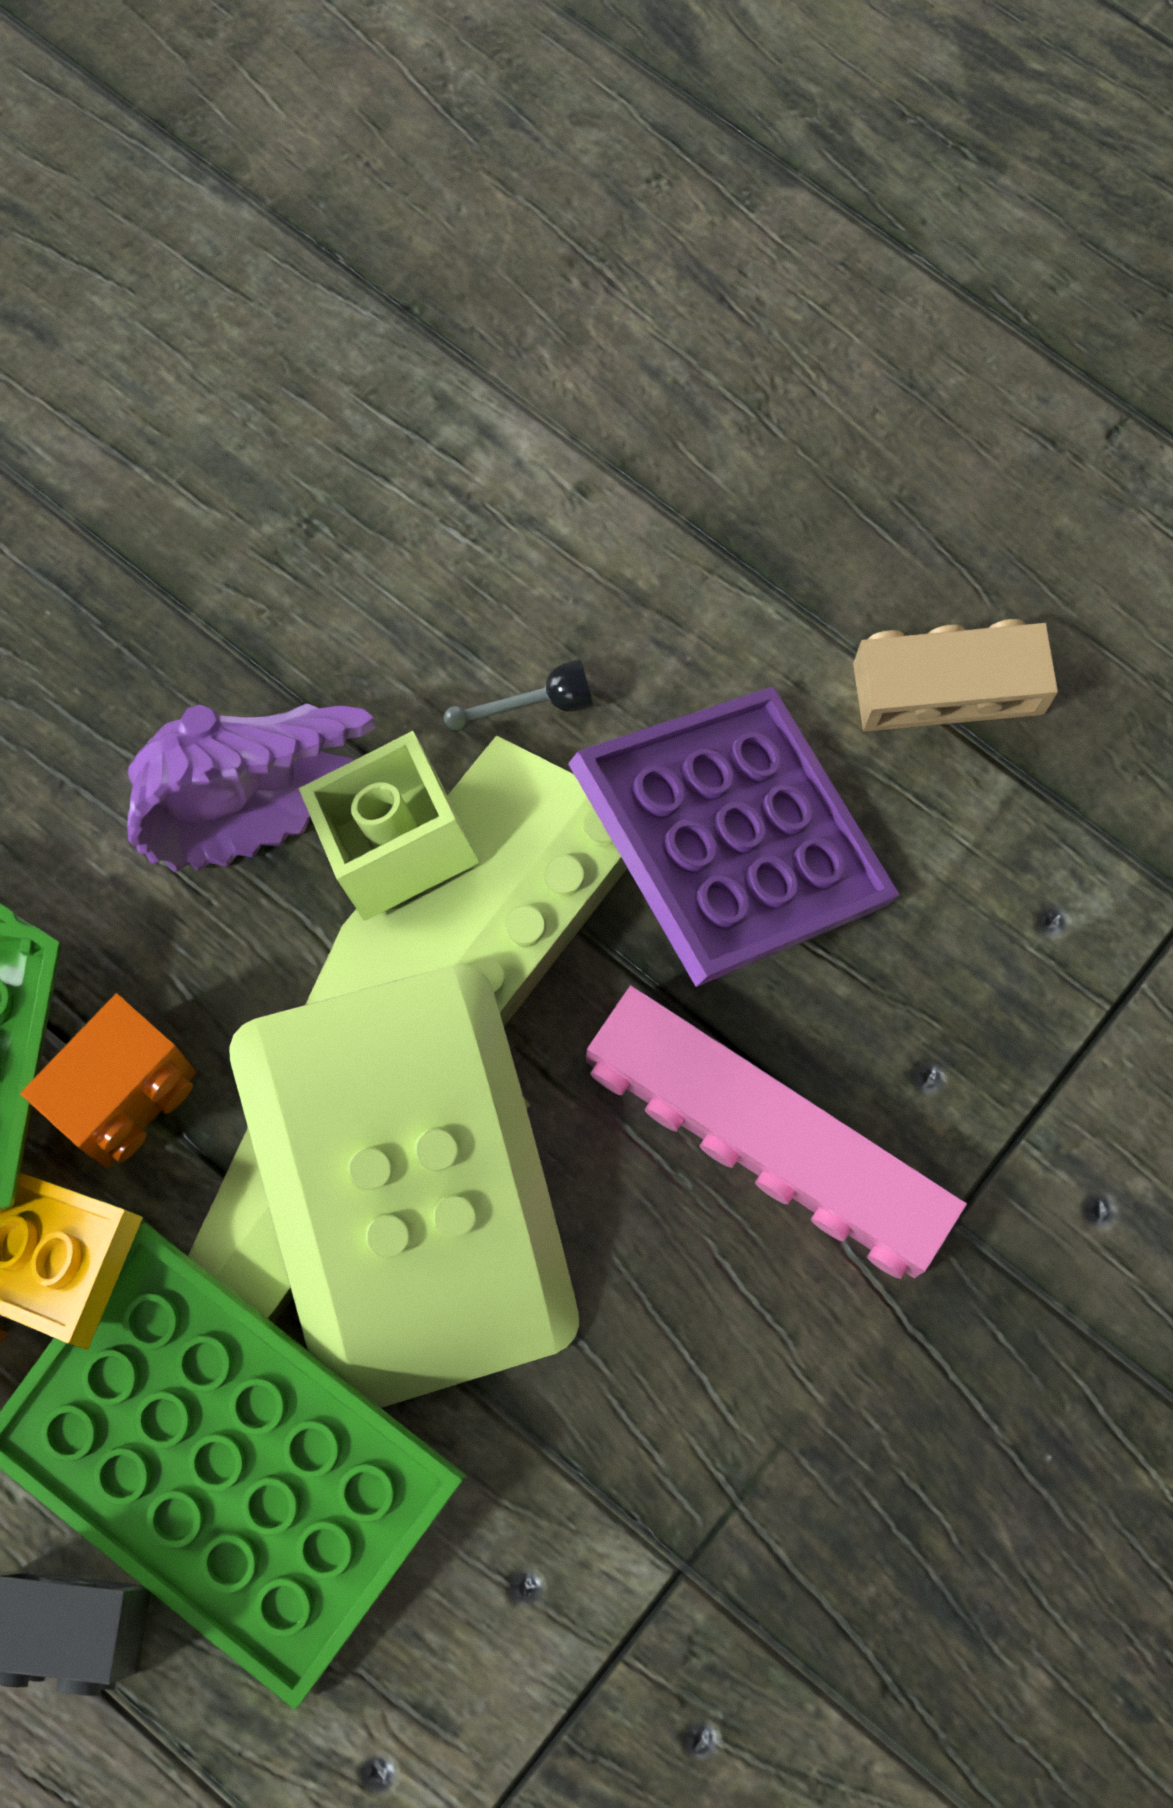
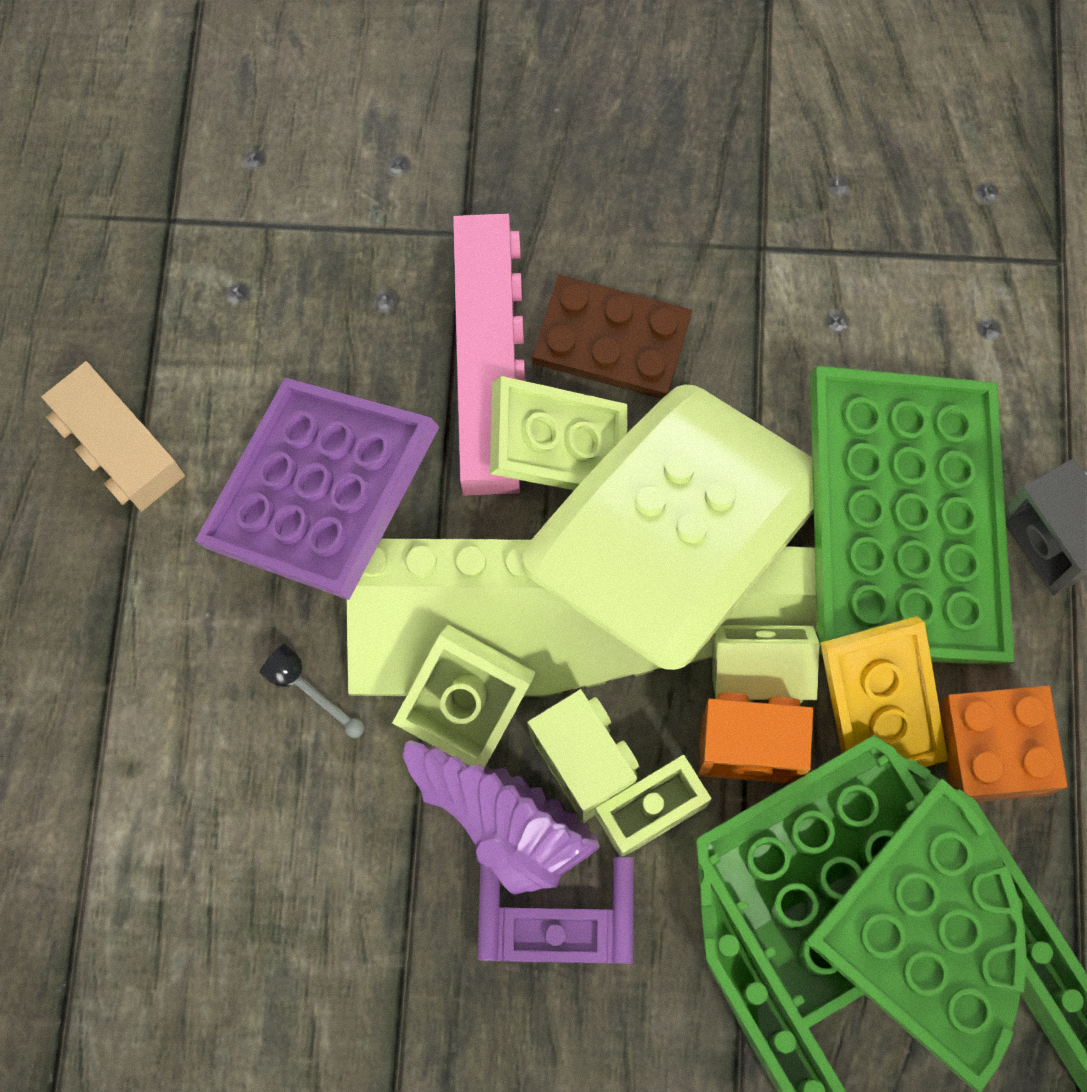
camera: 120 degrees left, 0 degrees up
none -> medium lavender plate [477,857,634,964]
none -> yellowish green plate [490,376,627,490]
none -> yellowish green brick [528,689,639,823]
none -> reddish brown plate [532,274,692,399]
none -> yellowish green brick [595,755,711,857]
none -> yellowish green brick [712,625,820,703]

